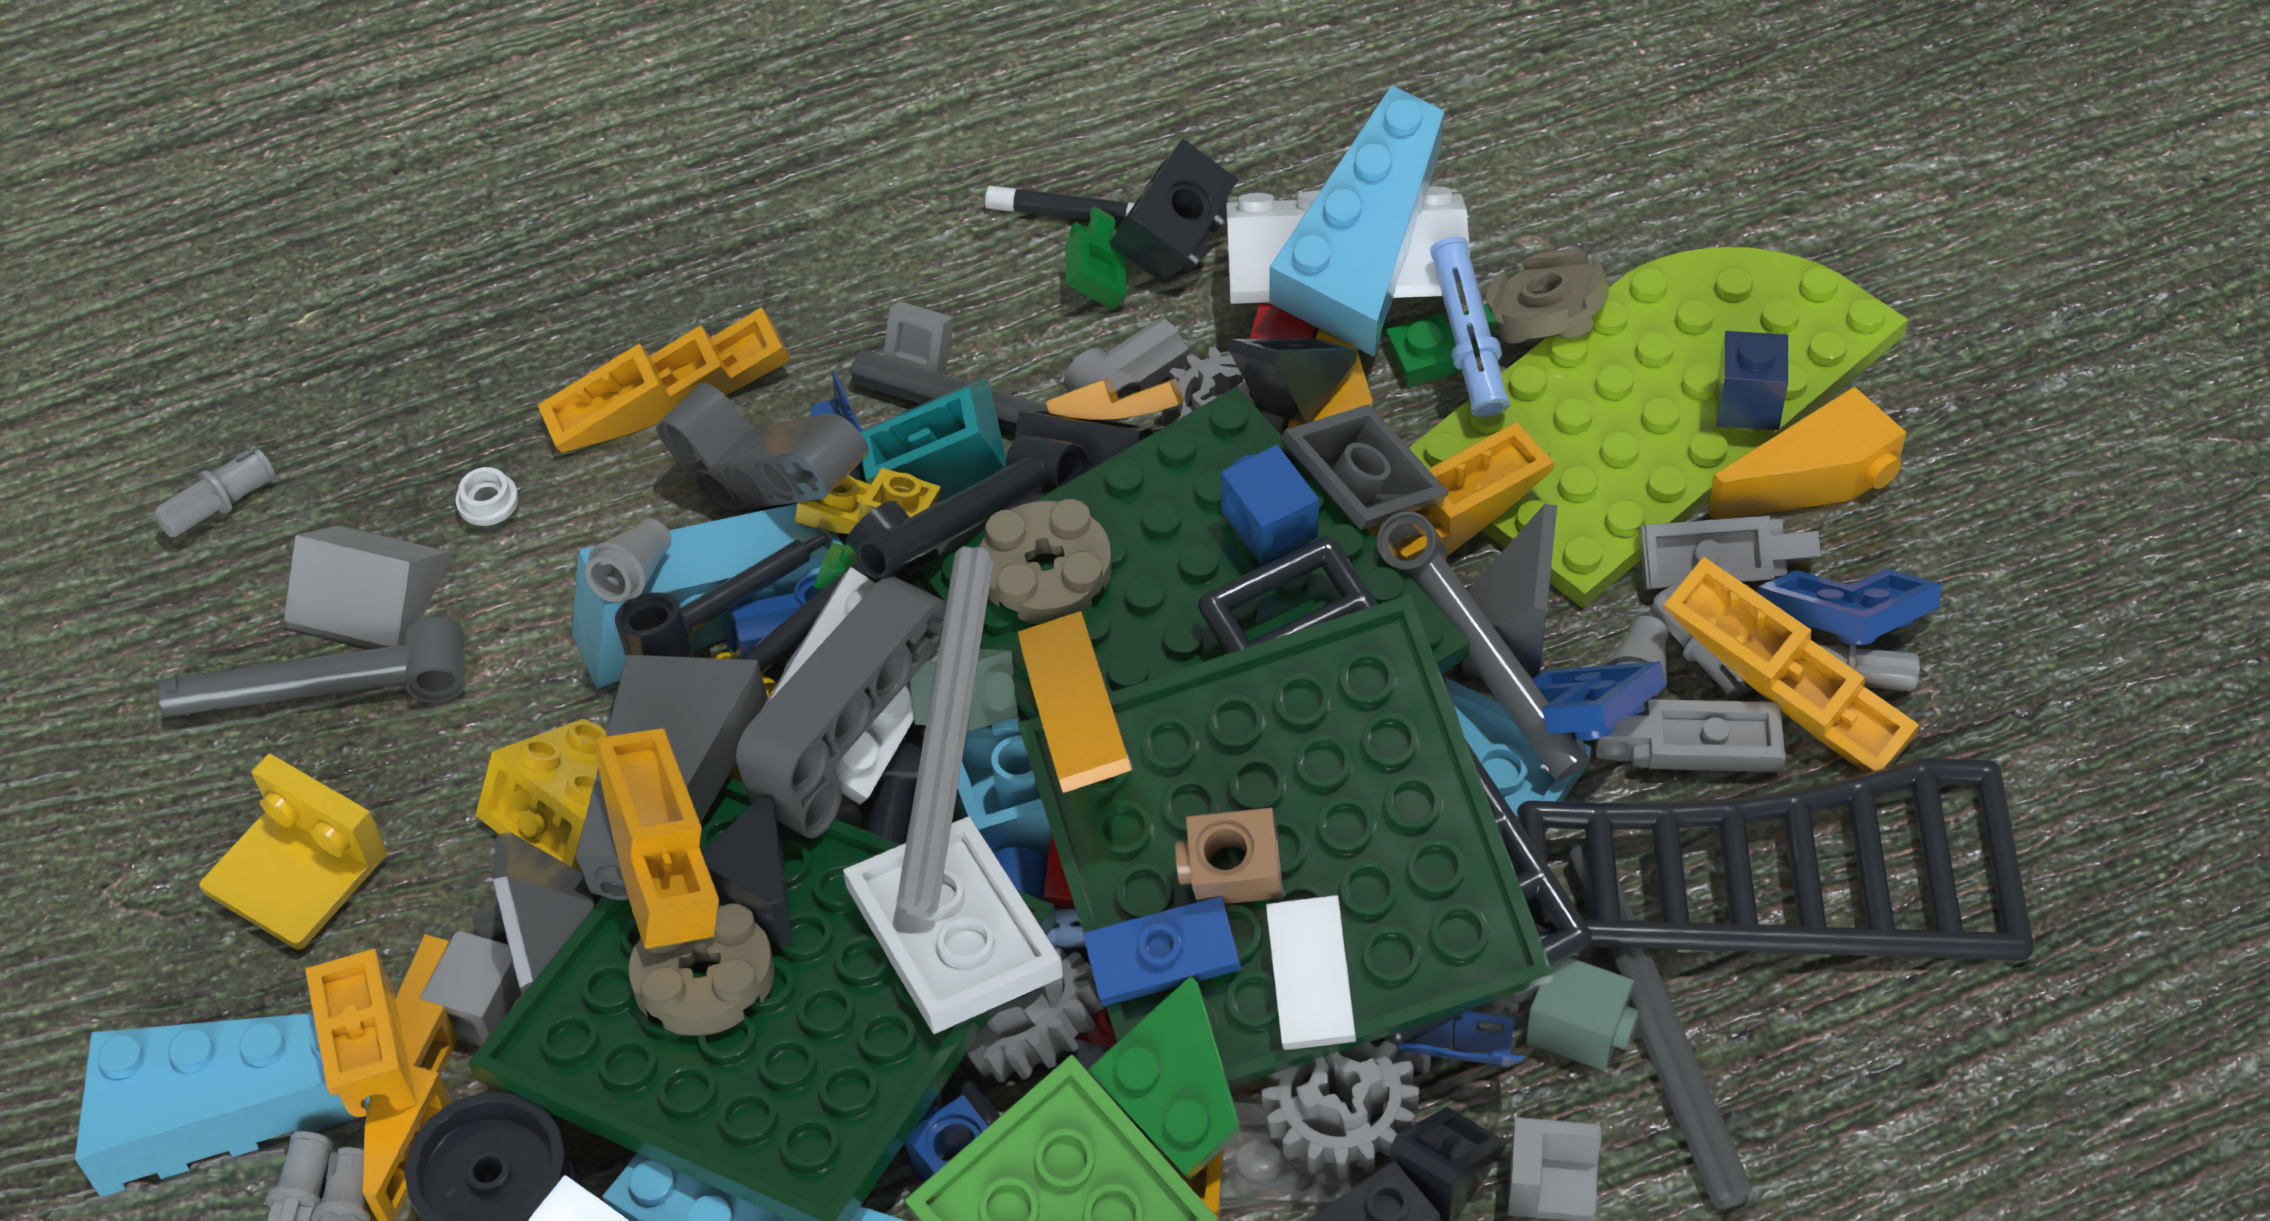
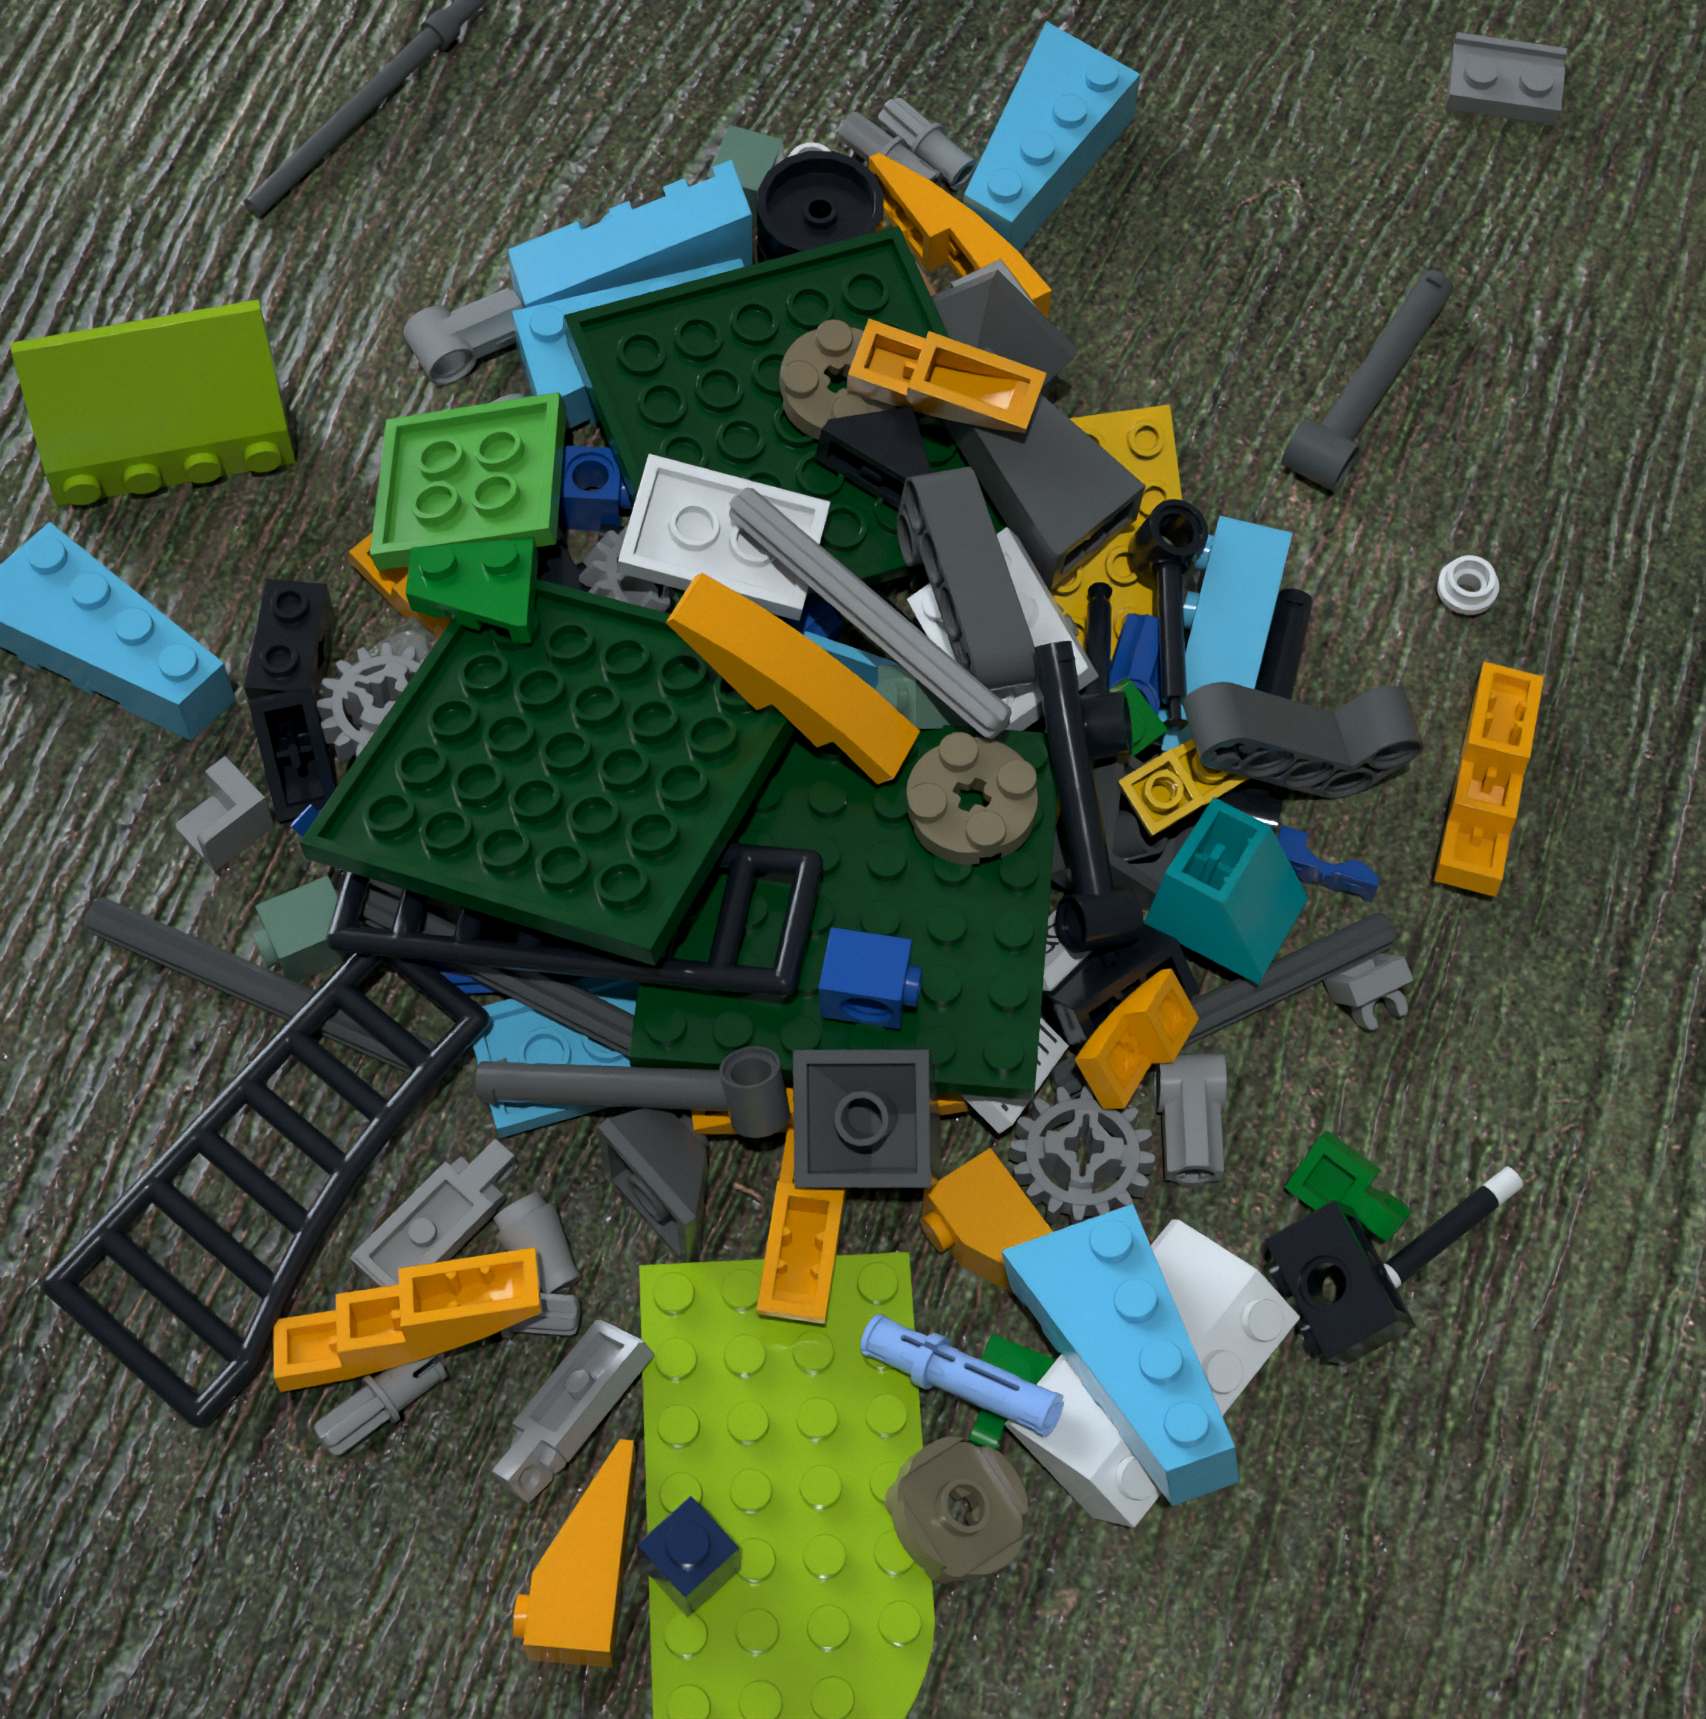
camera: 125 degrees right, 10 degrees up
light grey axle [154,446,275,537] -> none
yellow bracket [200,753,388,950] -> none
light grey slope [284,525,452,649] -> none
light orange hinge [305,948,417,1117] -> none
light grey cone [585,518,671,602] -> none
blue plate [1083,896,1242,1007] -> none
medium nougat brick [1175,808,1283,904] -> none
black slope [1229,337,1358,424] -> none
white tile [1266,895,1356,1050] -> none
blue plate [1532,661,1666,740] -> none
blue plate [1757,569,1941,645] -> none

